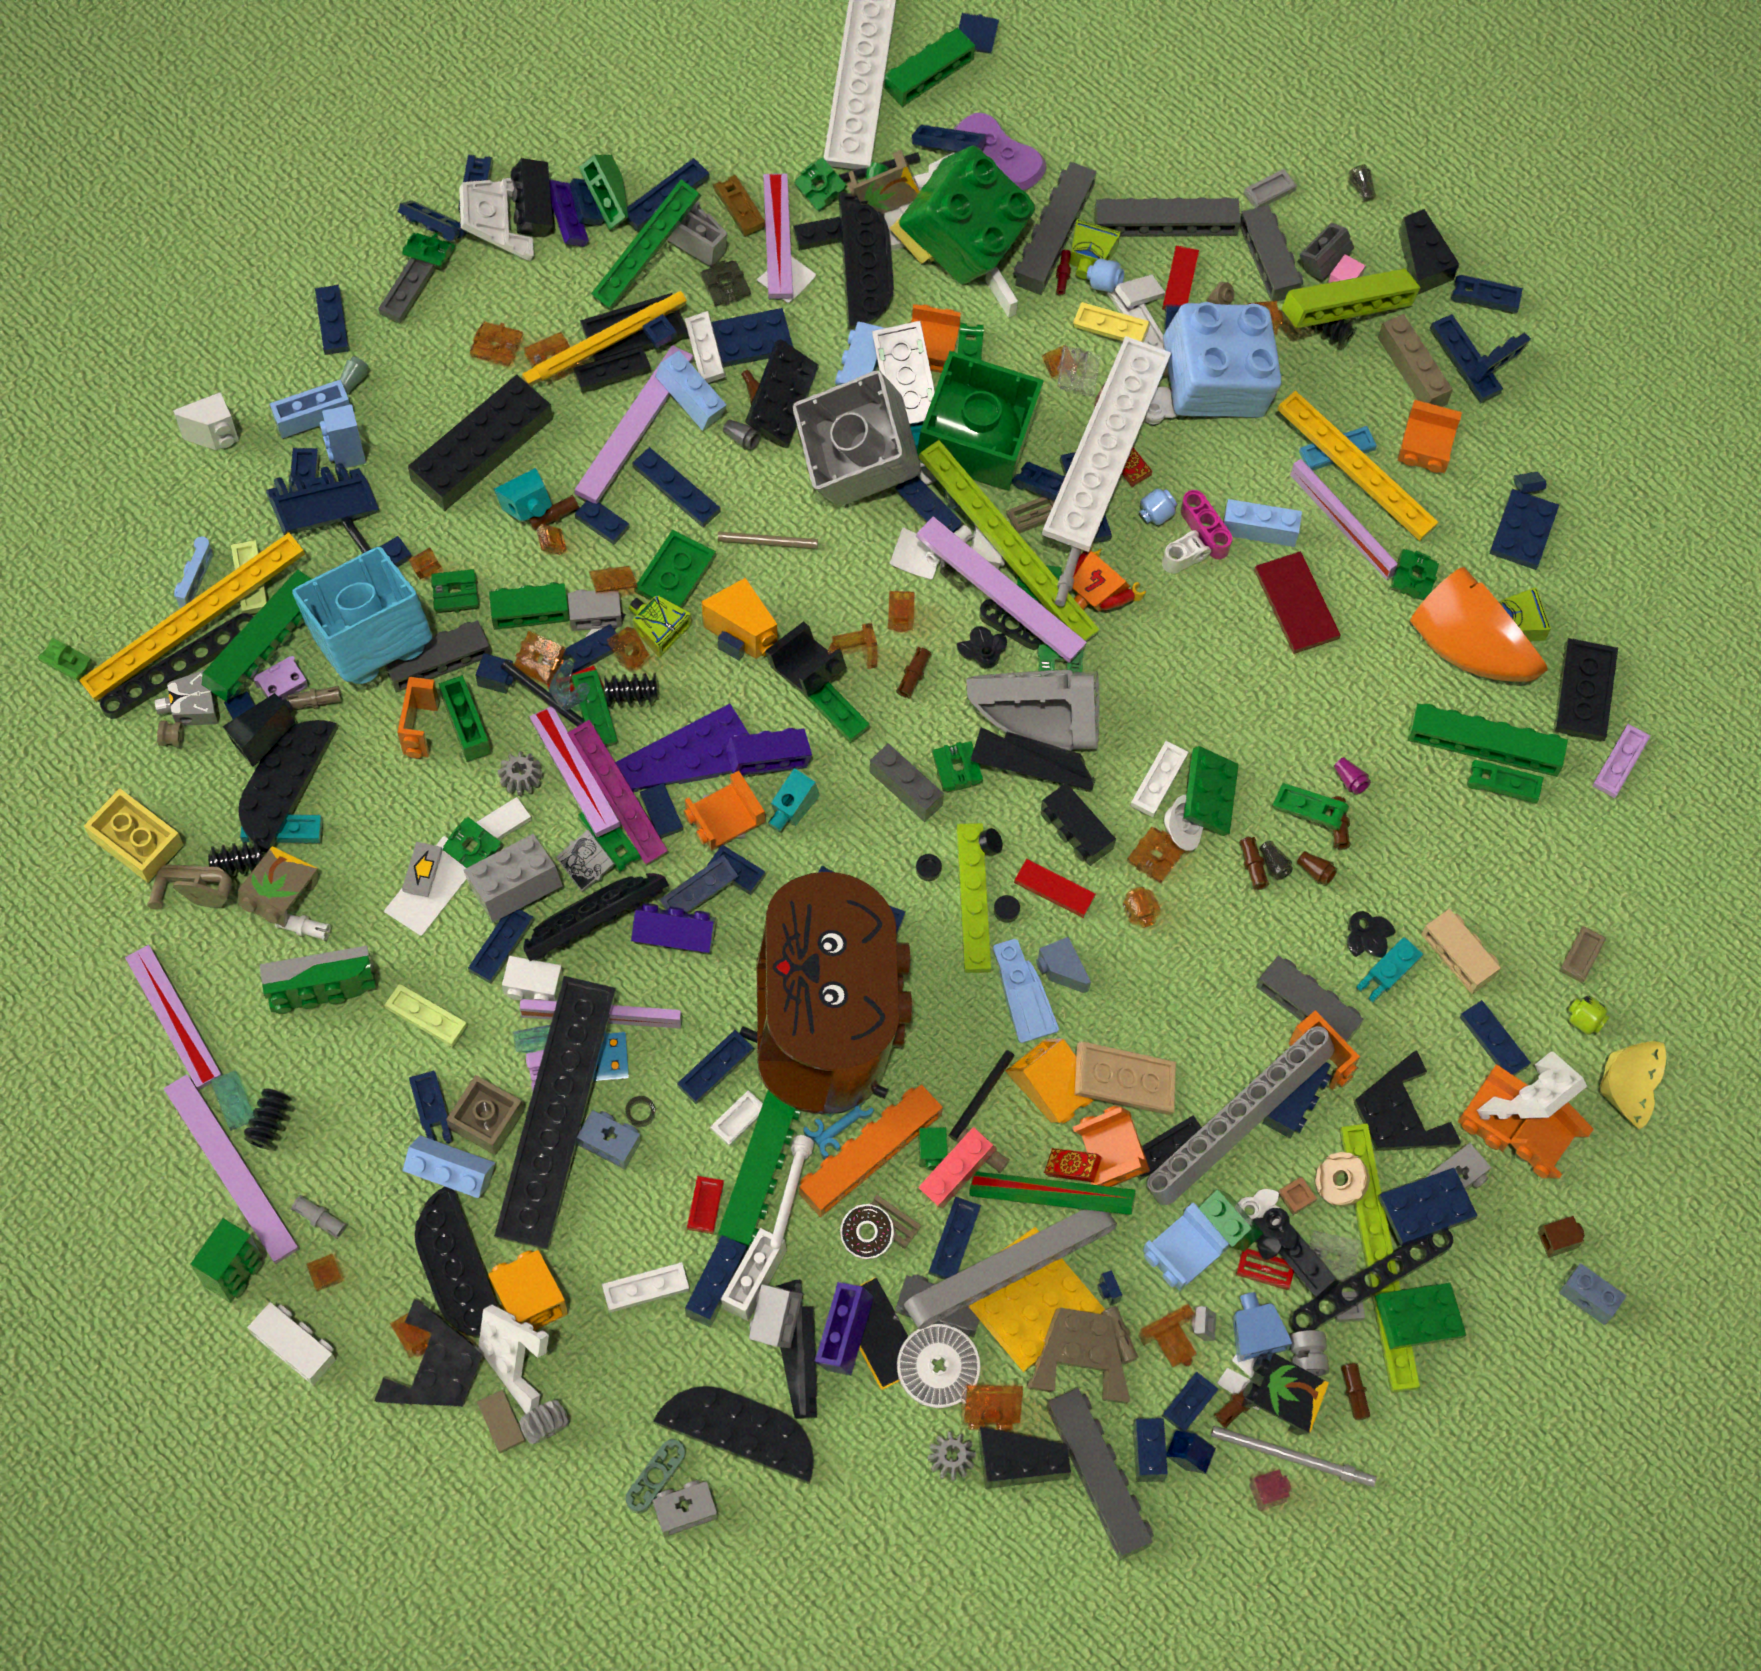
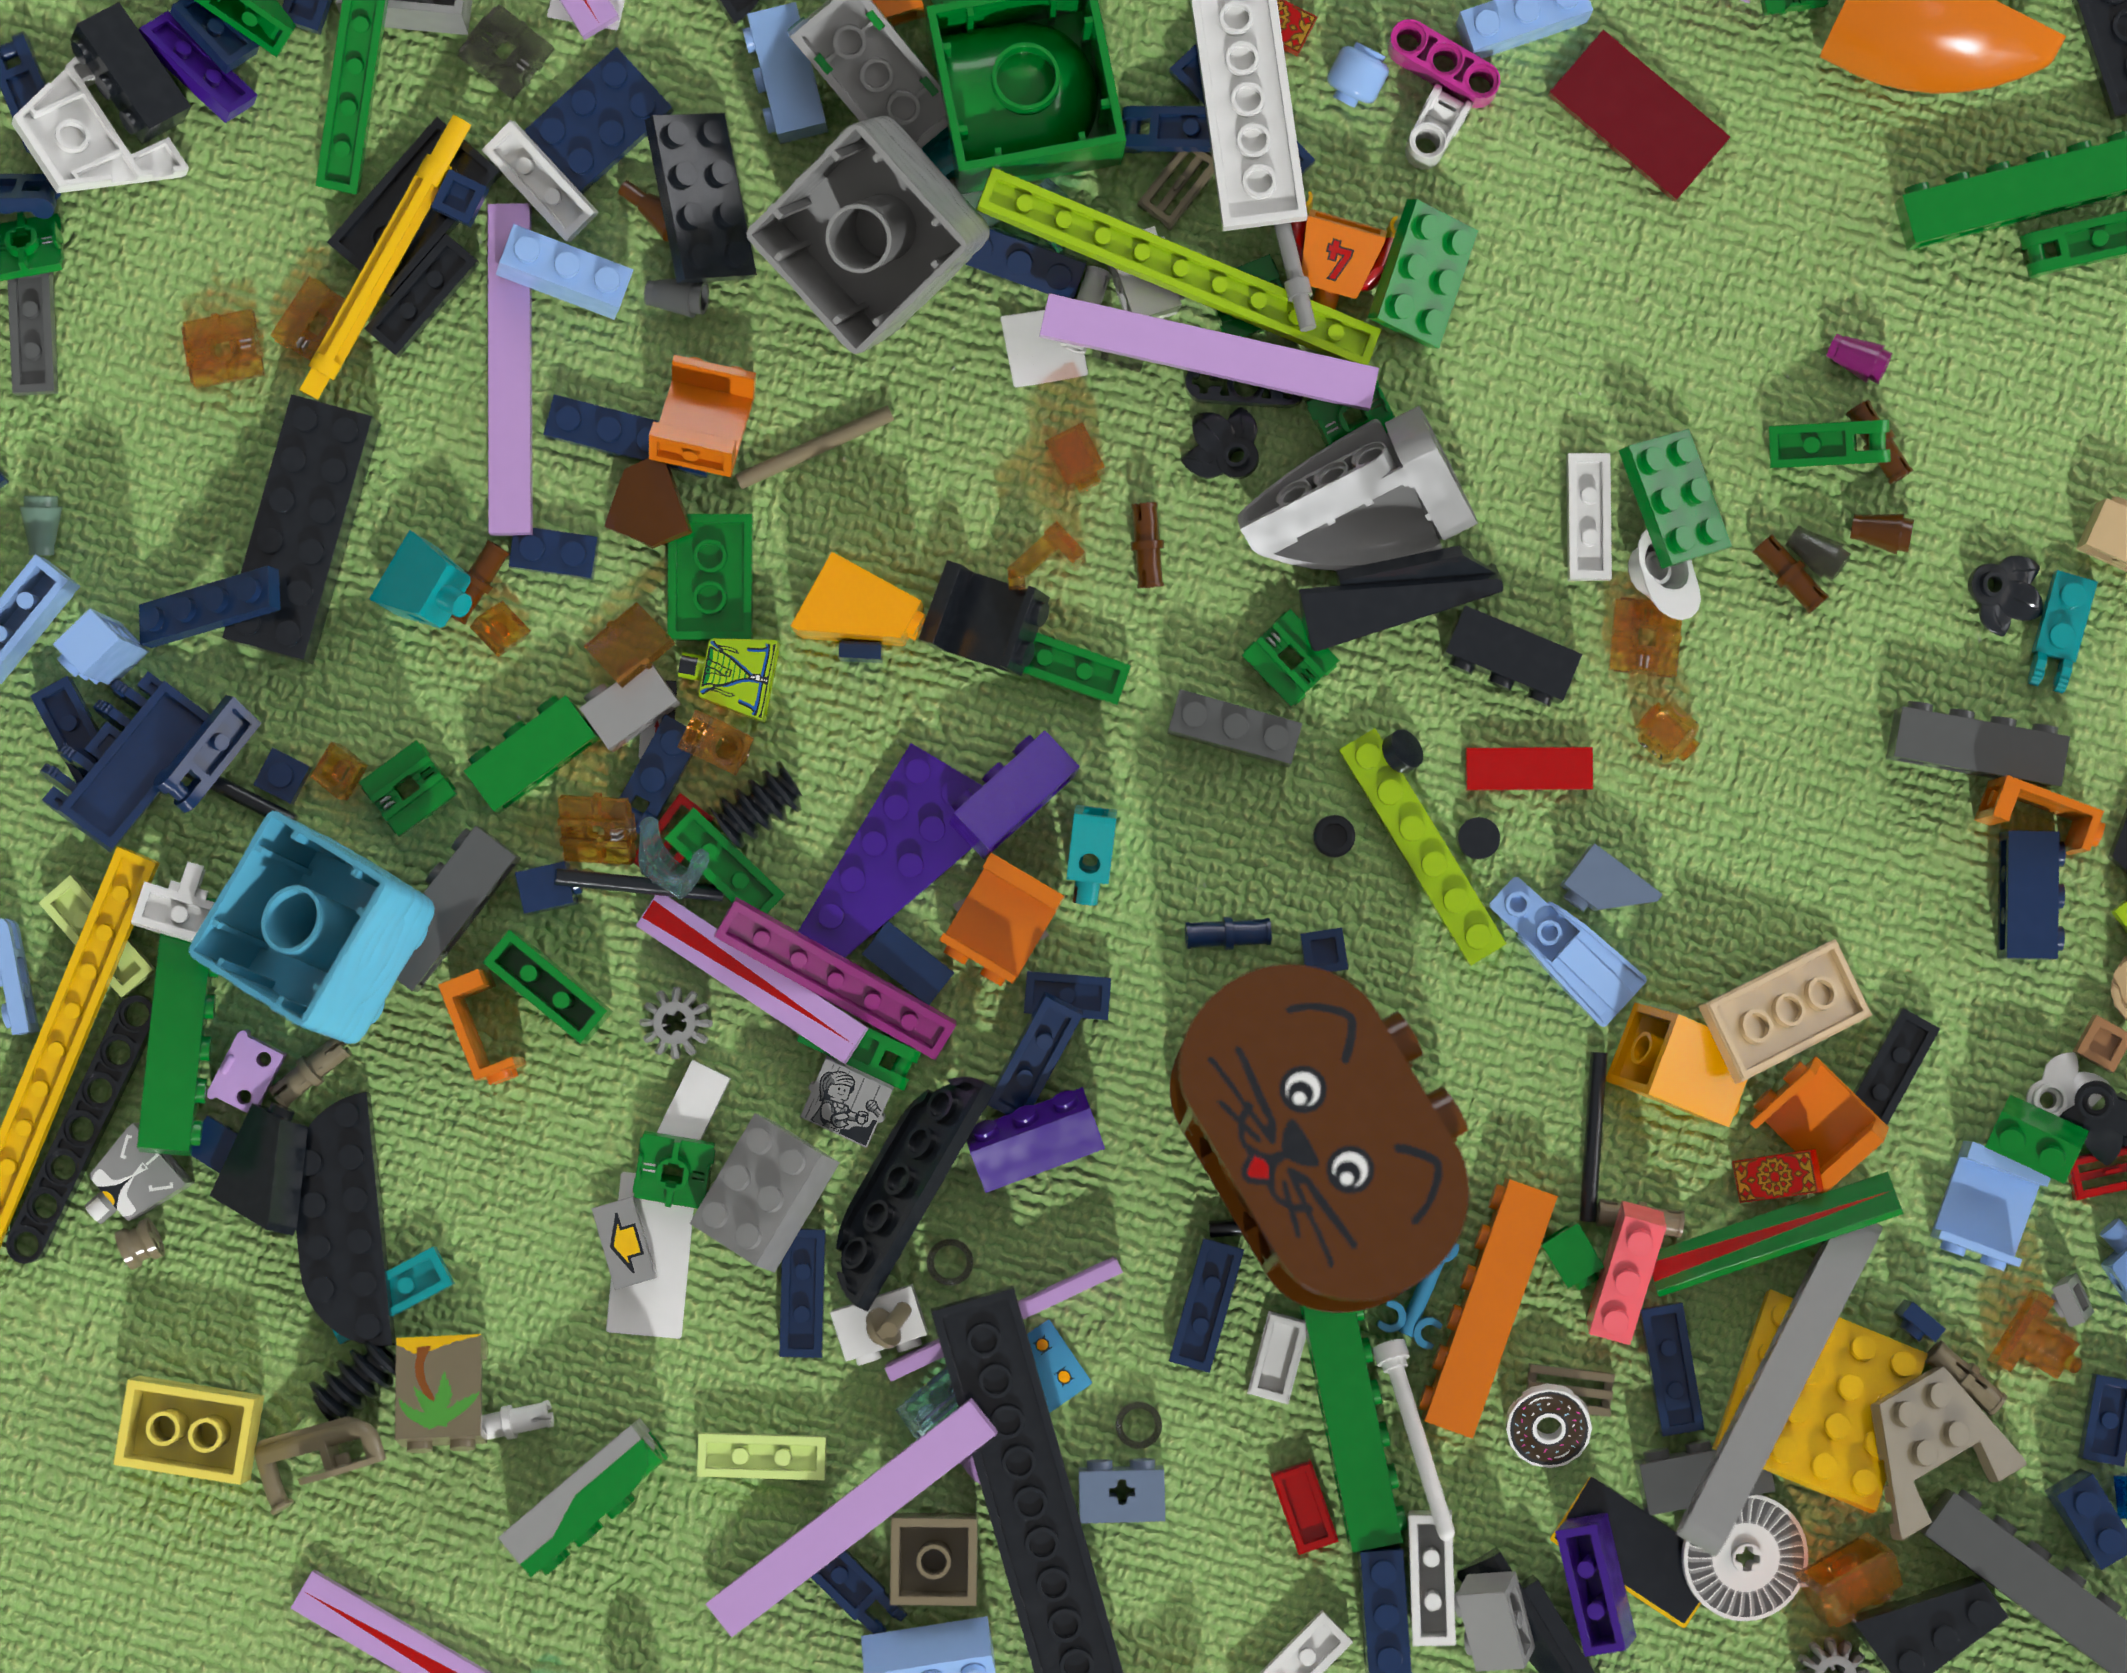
camera: 20 degrees left, 20 degrees up
light grey beam [1147,1026,1335,1205] -> none
none -> white hinge [131,862,215,942]
none -> dark blue plate [139,565,281,648]
none -> dark blue plate [153,695,262,813]
none -> reddish brown slope [604,458,693,549]
none -> orange panel [649,354,756,477]
none -> lavender tile [706,1398,998,1638]
none -> dark tan plate [866,1302,912,1349]
none -> clear smoke piece [927,1238,974,1286]
none -> plate [1367,199,1478,349]

